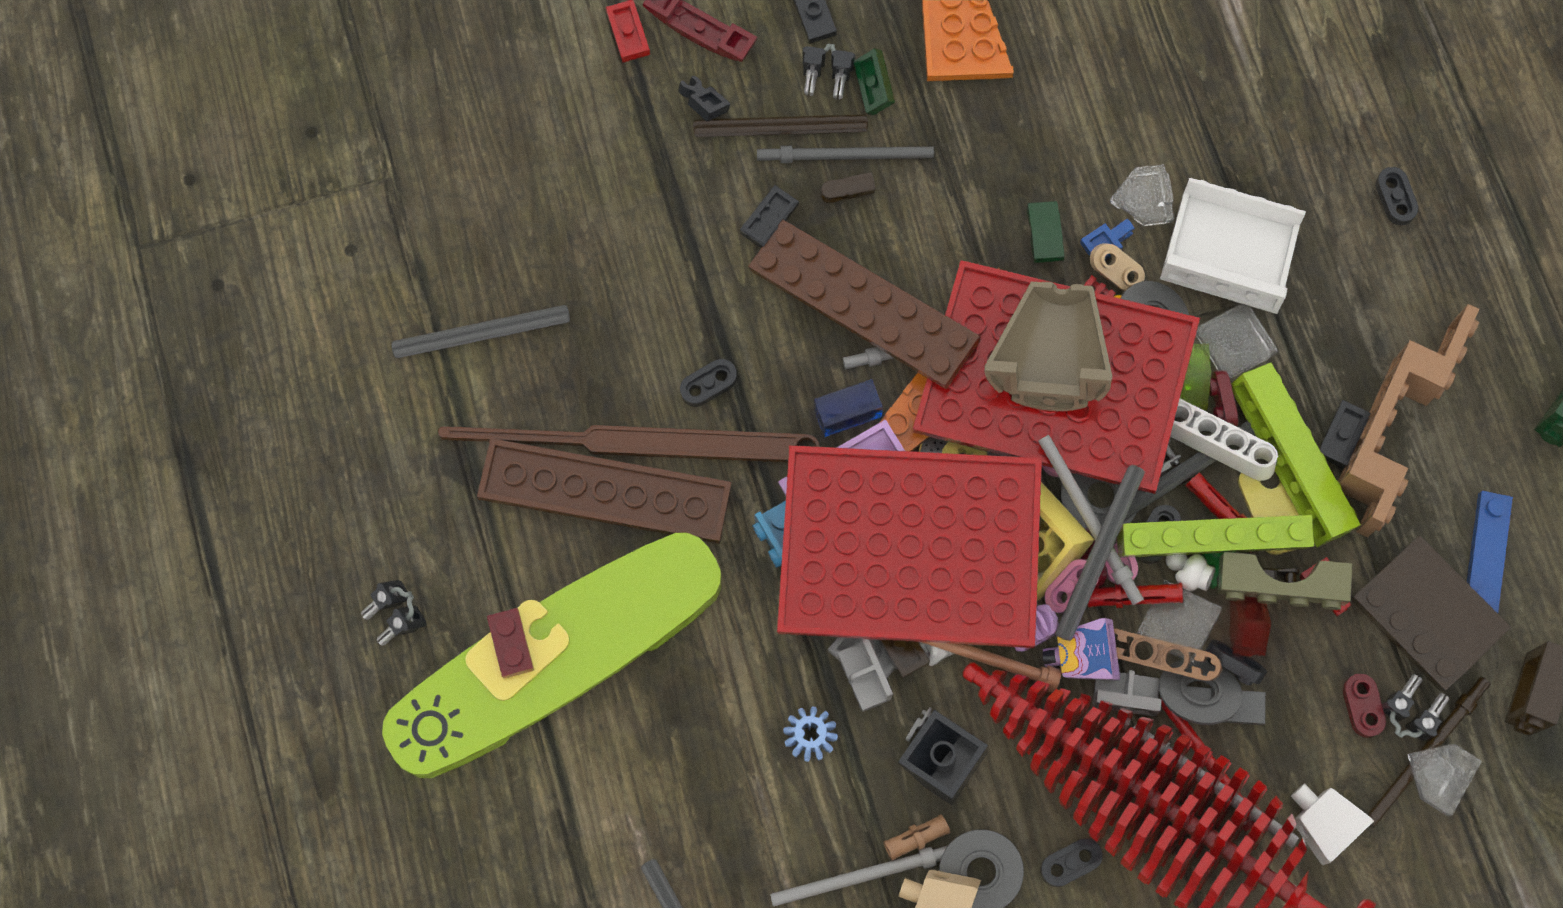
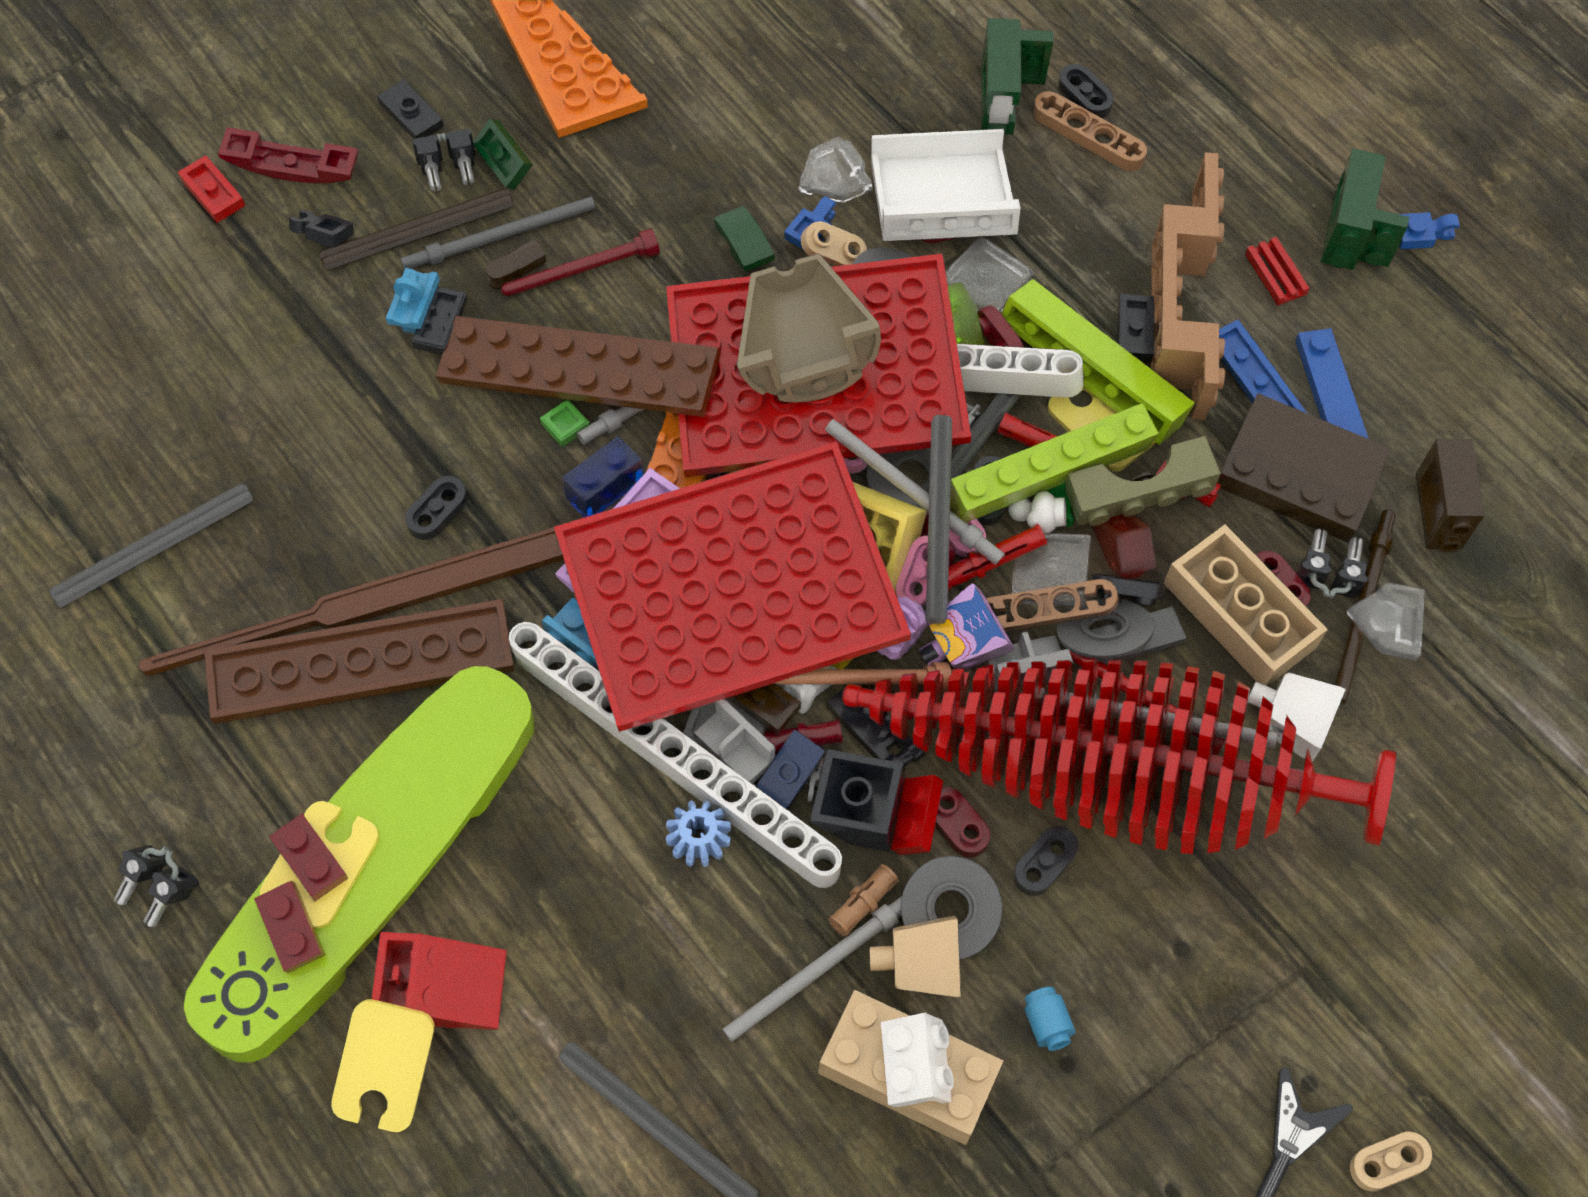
camera: 25 degrees left, 10 degrees down
none -> dark red plate [254,881,325,973]
none -> light yellow piece [331,999,435,1132]
none -> red slope [372,932,507,1030]
none -> dark azure hips [386,268,440,333]
none -> dark red piece [501,228,660,296]
none -> white beam [509,622,842,888]
none -> bright green tile [540,399,590,447]
none -> dark blue plate [756,729,827,810]
none -> dark red pin [764,719,843,754]
none -> black plate [826,684,925,772]
none -> red plate [891,775,943,855]
none -> dark red plate [935,787,990,858]
none -> dark green brick [981,18,1053,135]
none -> medium nougat beam [1033,91,1147,171]
none -> tan brick [1164,524,1328,686]
none -> blue plate [1219,319,1308,414]
none -> red tile [1245,237,1309,306]

